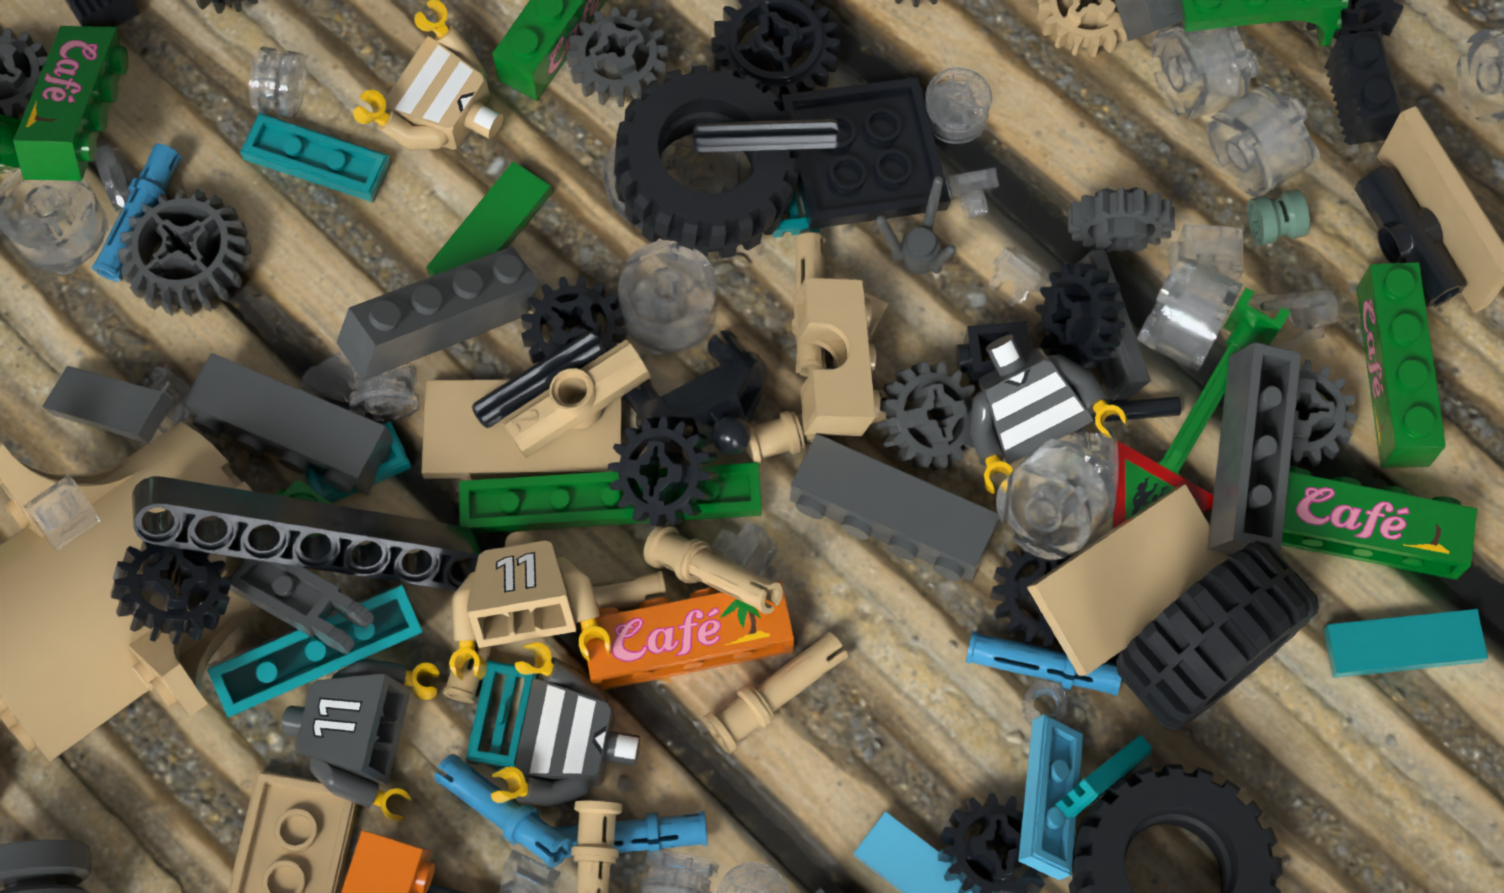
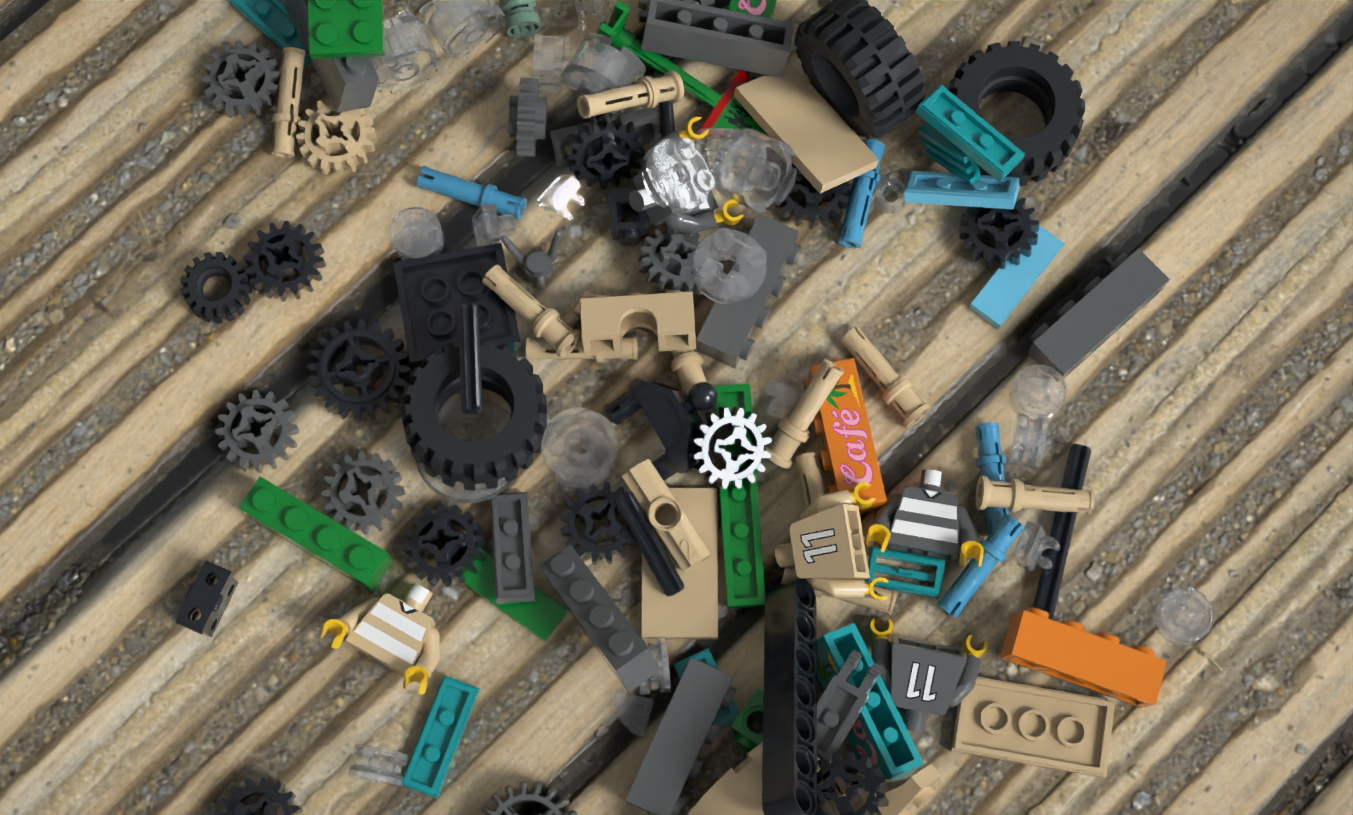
camera: 90 degrees left, 5 degrees up
none -> black gear [402,504,487,587]
none -> dark azure pin [417,166,527,221]
none -> tan pin [482,265,582,358]
none -> dark grey tile [490,492,535,604]
none -> tan pin [577,70,684,118]
none -> clear plate [642,137,715,214]
none -> clear plate [691,227,767,304]
none -> teal tile [915,84,1025,182]

